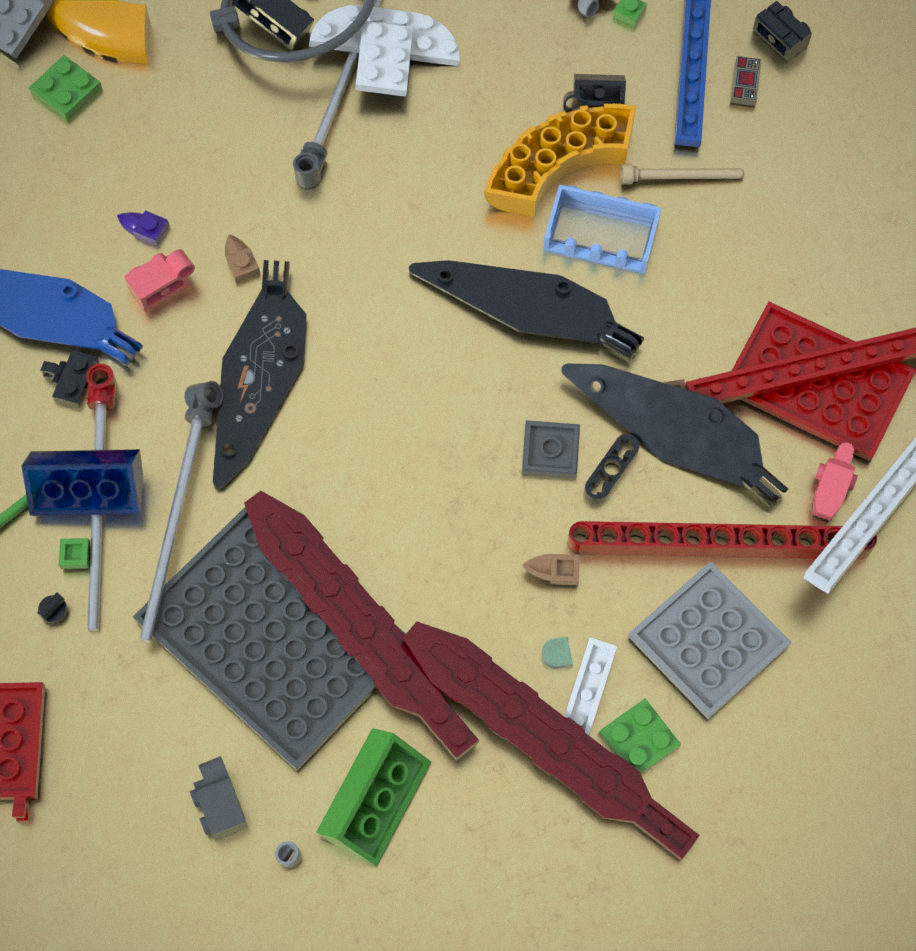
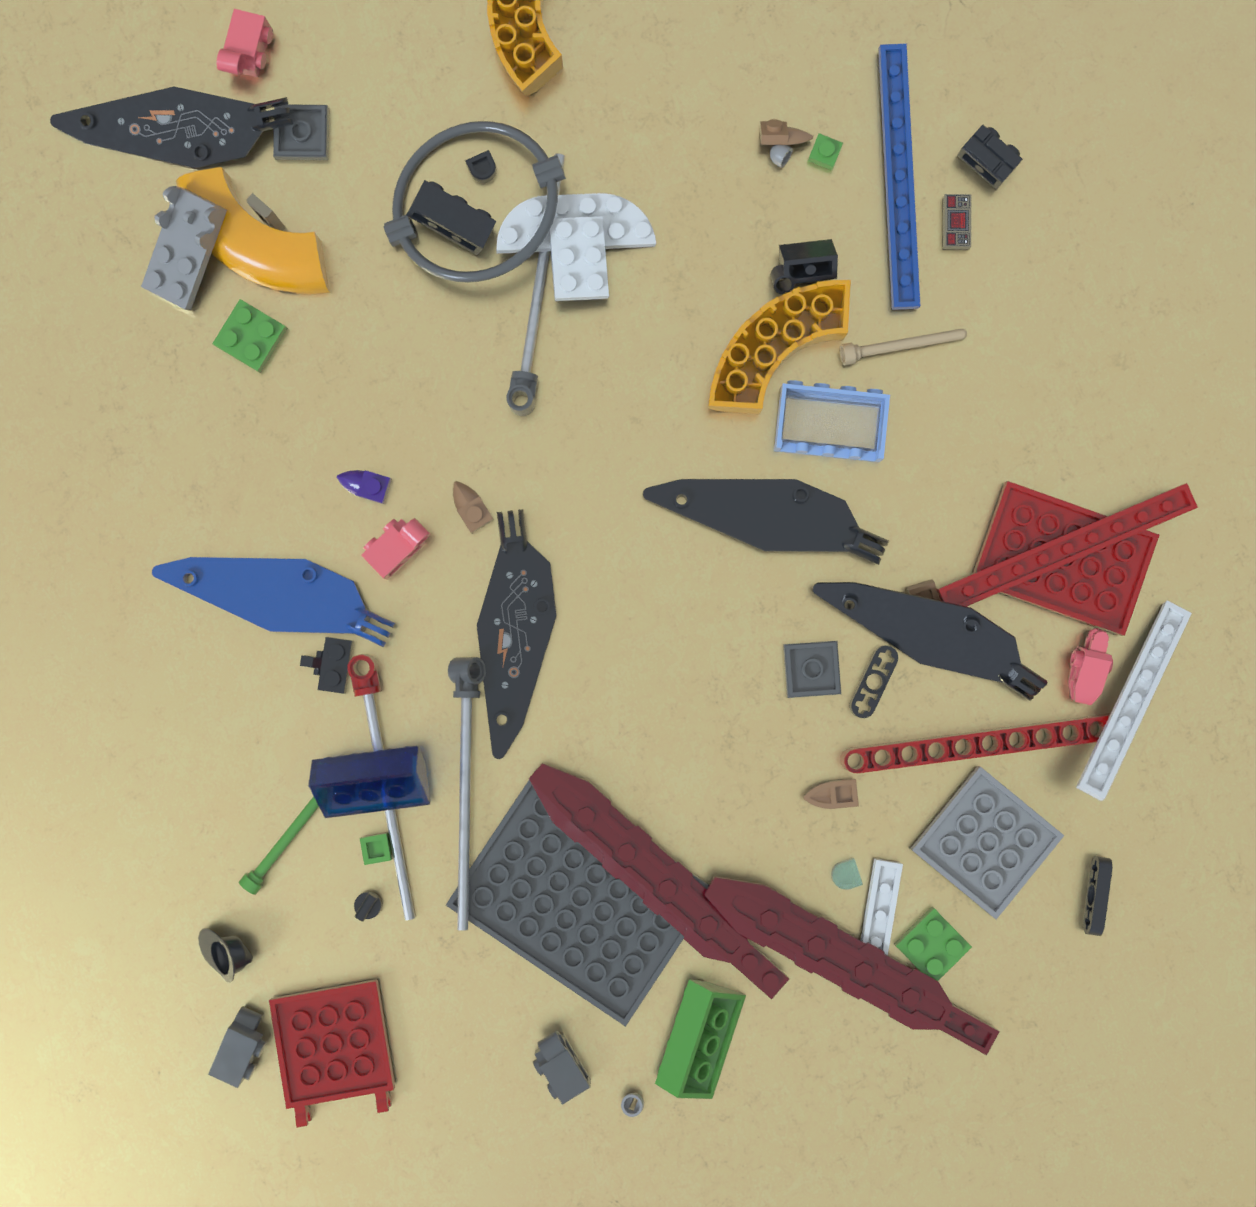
camera: 10 degrees left, 20 degrees up
none -> black beam [1083,856,1113,936]

